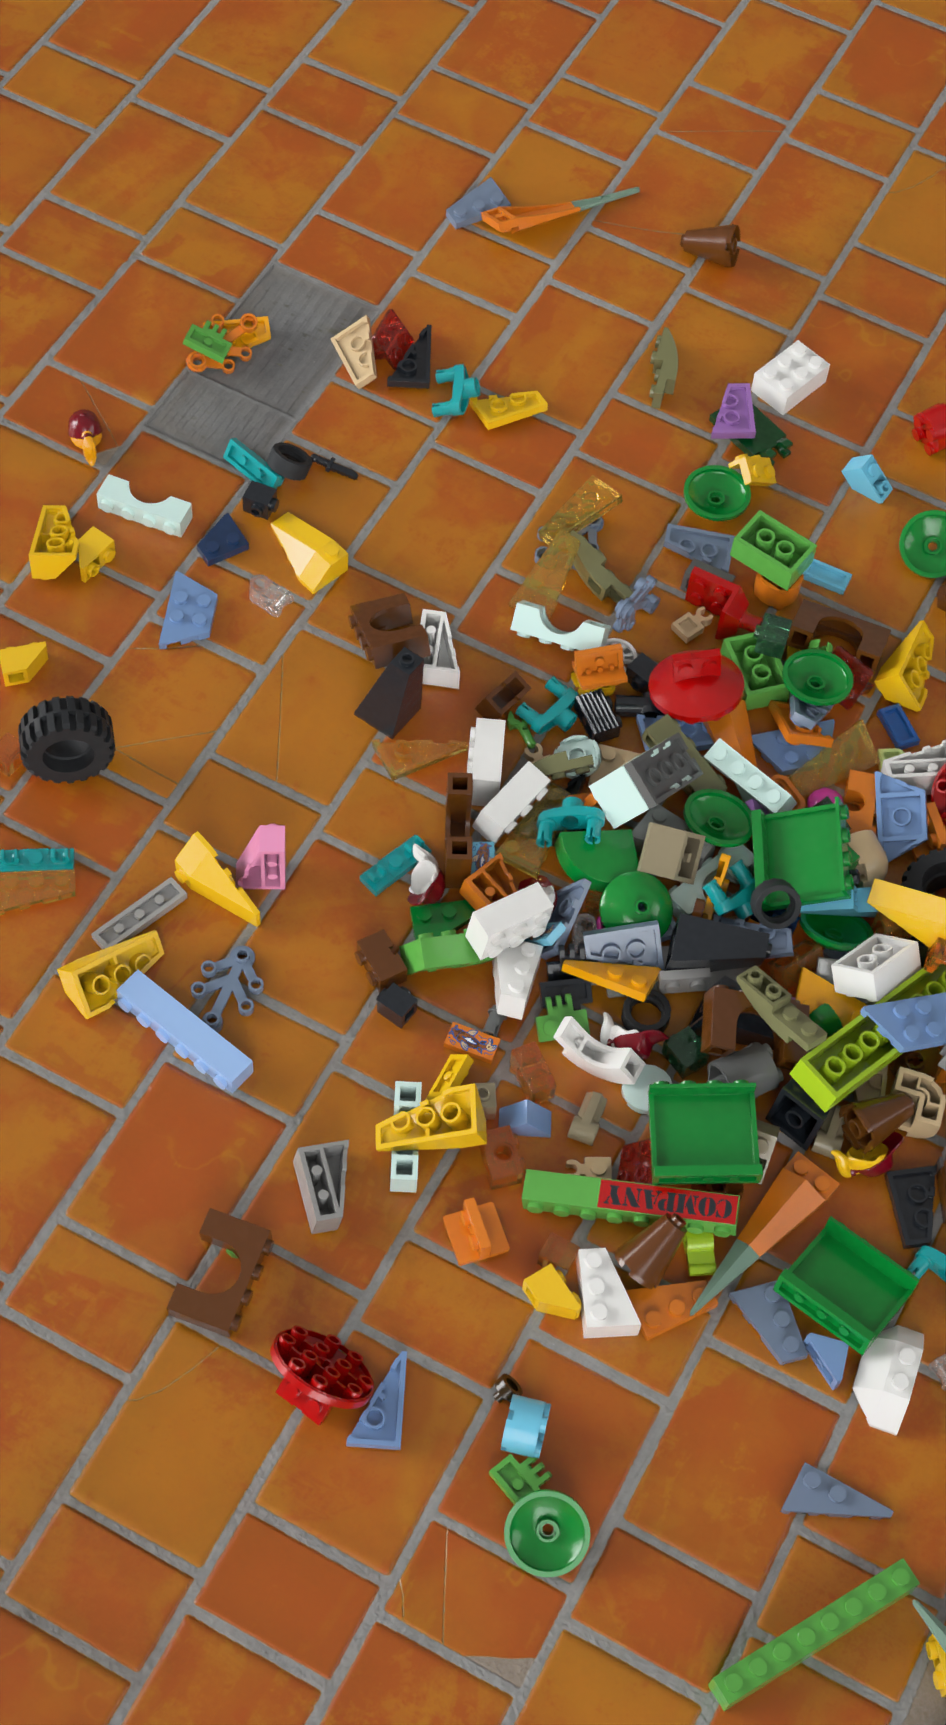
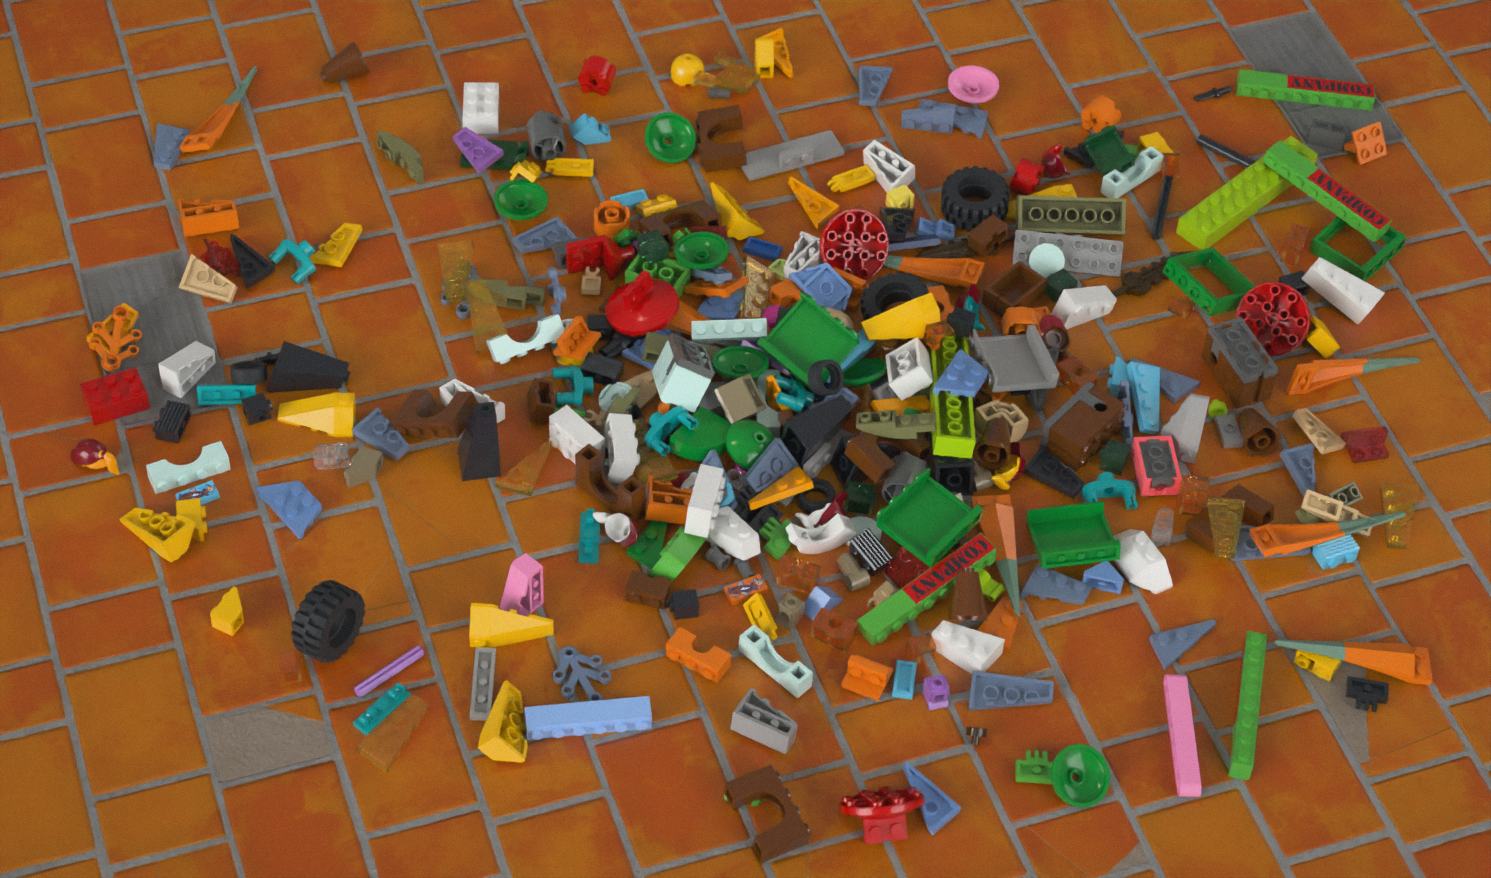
camera: 45 degrees left, 10 degrees down
bright green hinge [183,320,233,364] -> none
dark blue wing [197,513,249,567] -> none
yellow wedge [375,1083,487,1151] -> none
medium azure brick [501,1394,551,1458] -> none
yellow slope [522,1264,582,1320] -> none
bright green brick [730,510,817,591] -> none
none -> red brick [80,367,150,426]
none -> black brick [153,400,191,443]
none -> white wedge [158,341,216,398]
none -> tile [175,480,220,505]
none -> orange wedge [178,199,239,237]
none -> black slope [267,341,351,393]
none -> dark tan slope [344,446,383,488]
none -> sand blue wing [352,407,409,461]
none -> medium lavender axle [354,645,424,697]
none -> dark grey cylinder [527,110,566,162]
none -> yellow hinge [545,158,594,177]
none -> green wing [612,229,642,248]
none -> yellow bracket [635,194,677,218]
none -> orange arch [666,627,731,683]
none -> dark grey bush [705,545,731,571]
none -> black brick [849,528,893,576]
none -> medium azure tile [892,660,917,700]
none -> medium lavender window [923,674,950,711]
none -> sand blue wing [968,671,1054,711]
none -> bright pink beam [1164,674,1201,797]

